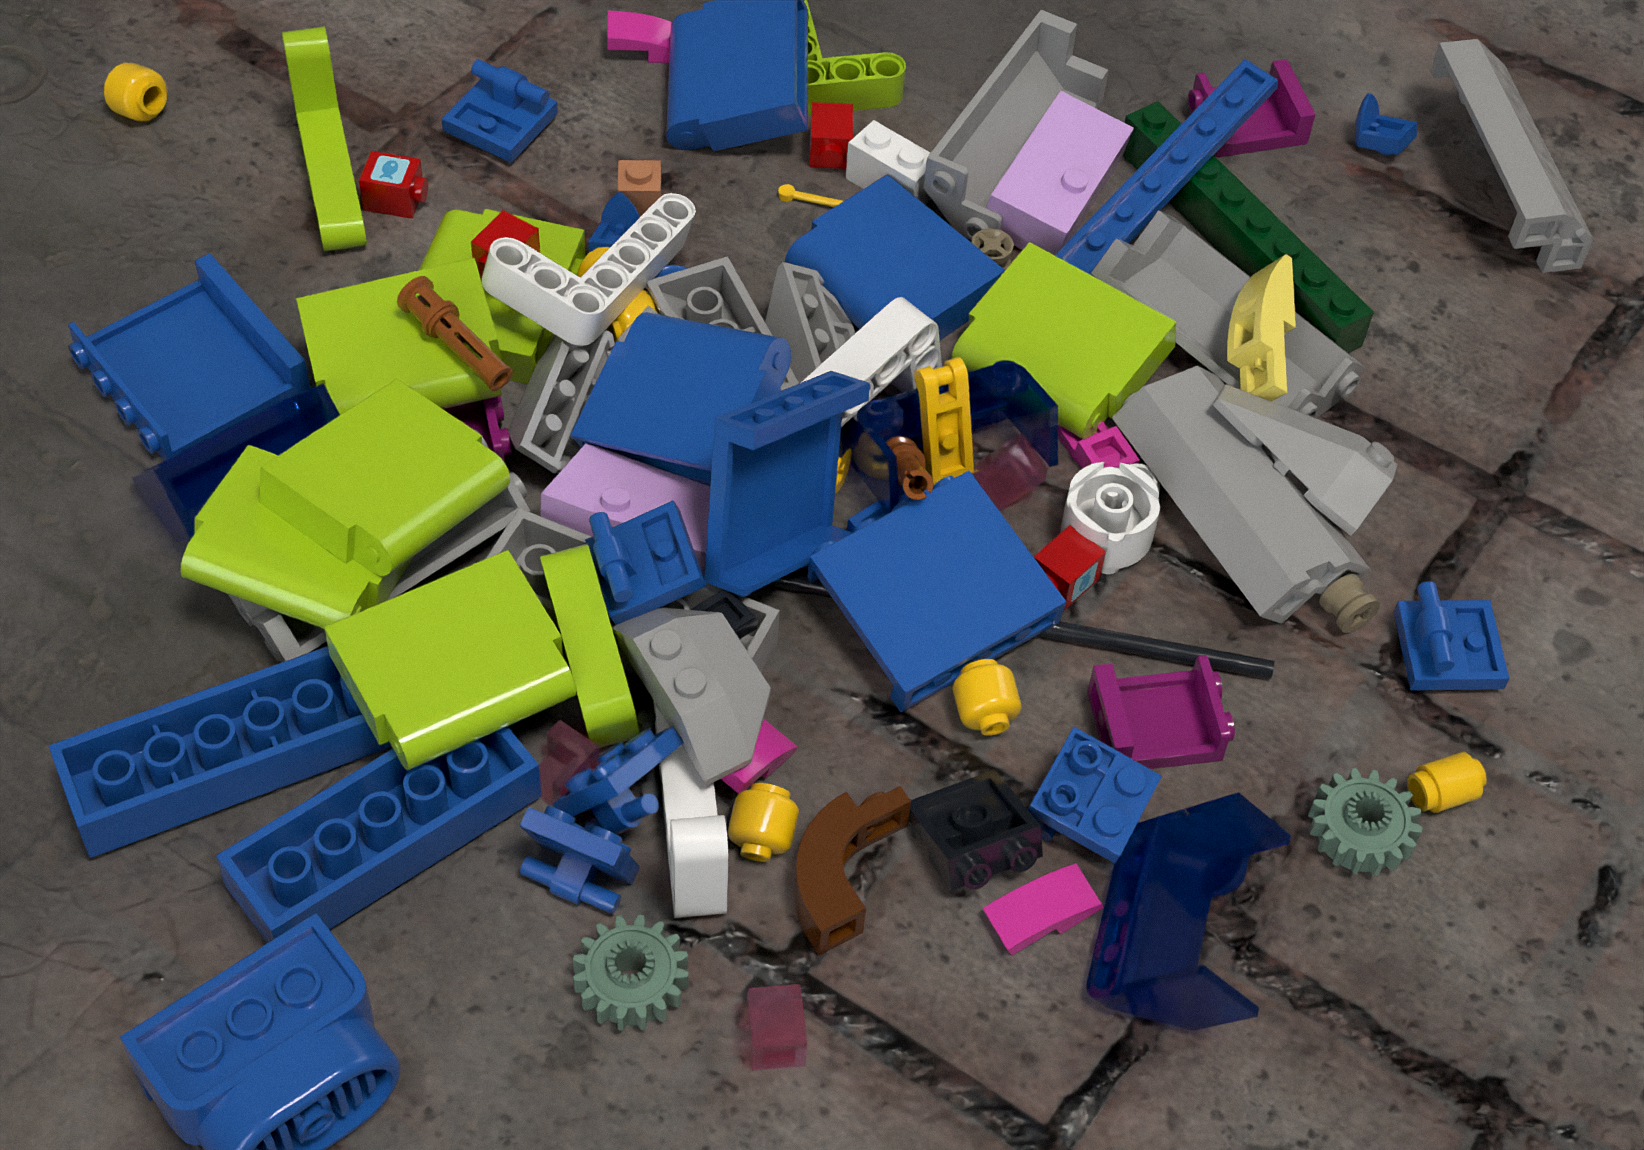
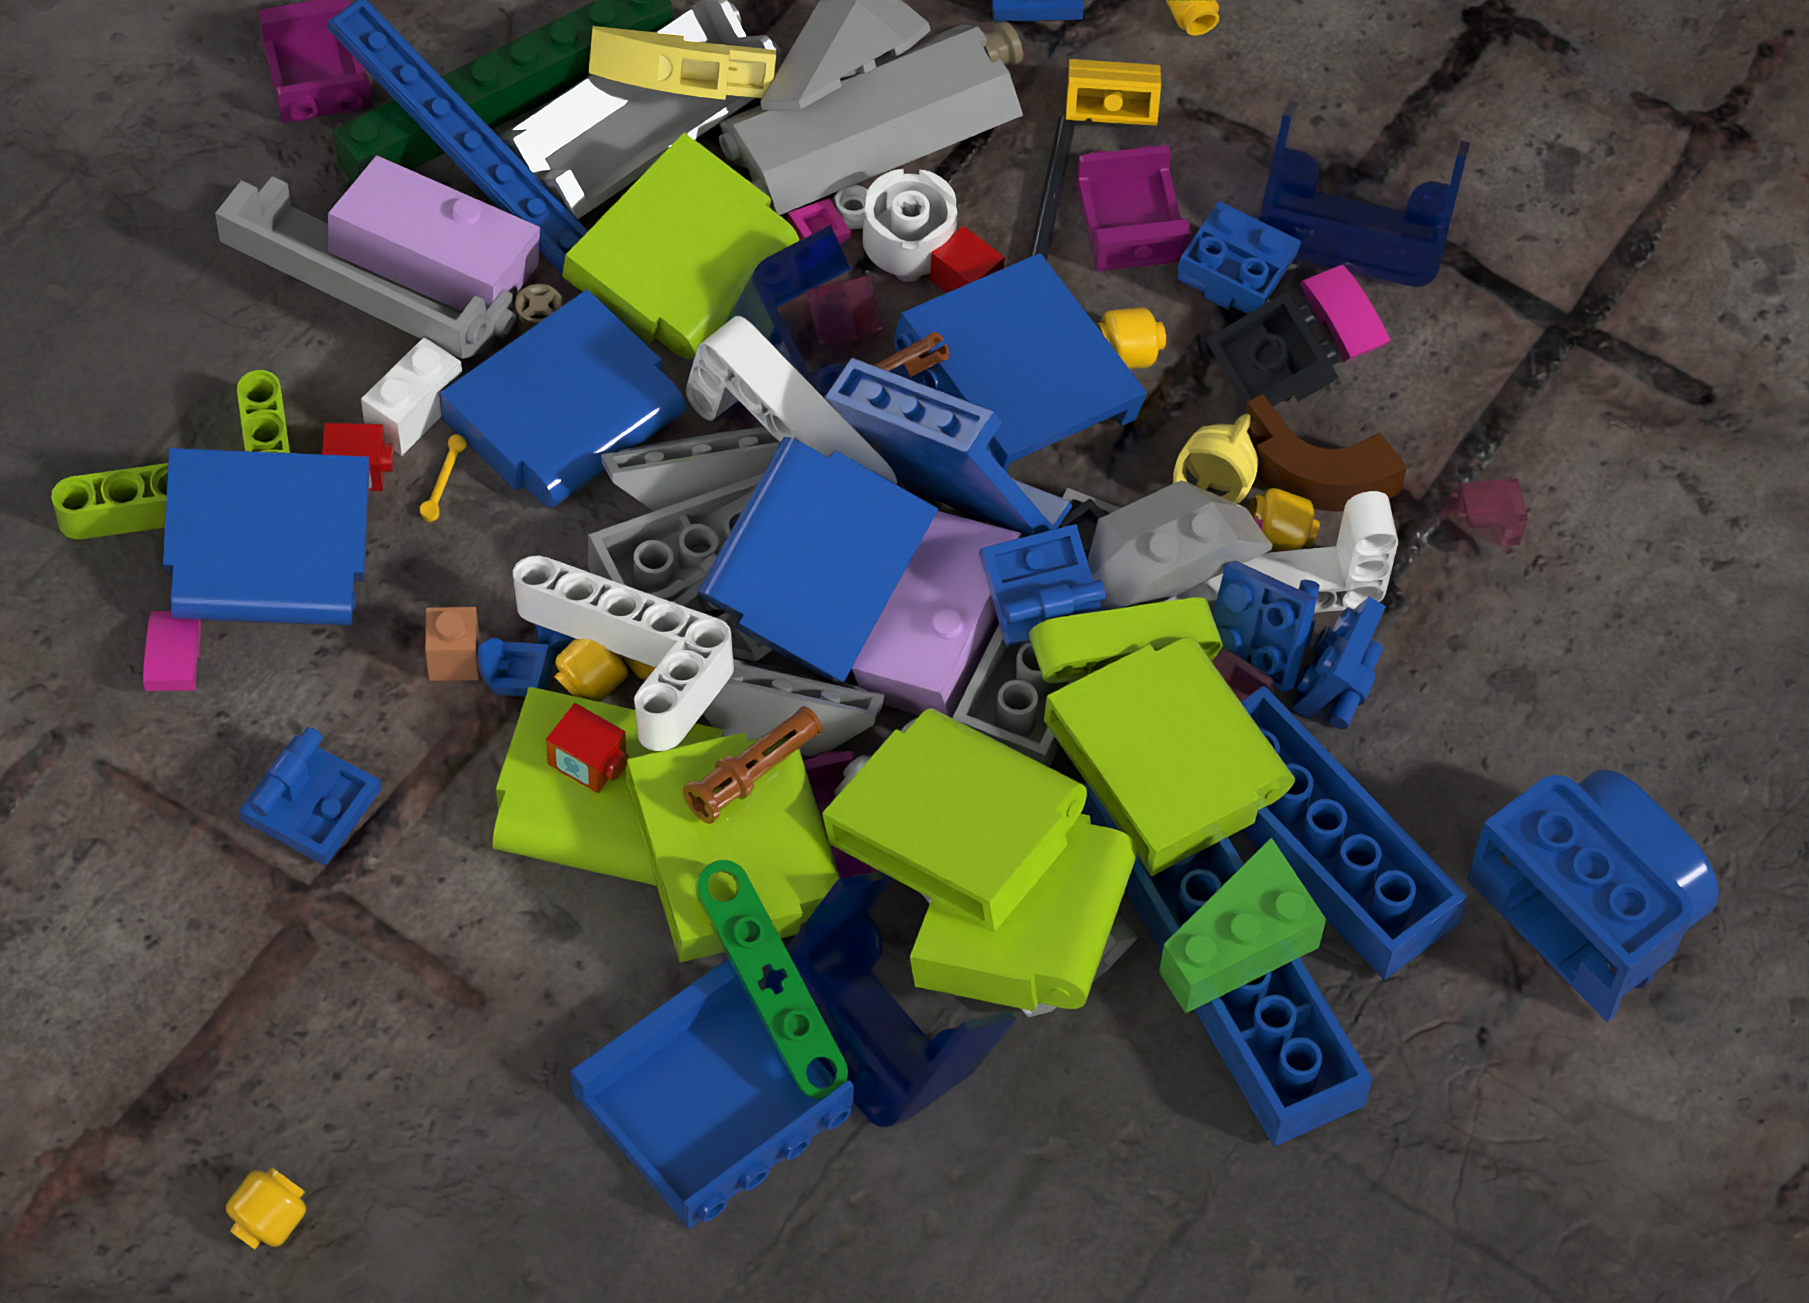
camera: 90 degrees left, 5 degrees up
lime beam [282,26,367,252] -> none
red brick [359,151,428,219] -> none
sand green gear [573,915,689,1031] -> none
yellow plate [914,357,974,485] -> none
sand green gear [1308,768,1423,876] -> none
none -> green piece [695,860,848,1100]
none -> yellow brick [1066,59,1161,126]
none -> bright green wedge [1159,837,1326,1014]
none -> light yellow helmet [1173,413,1258,504]

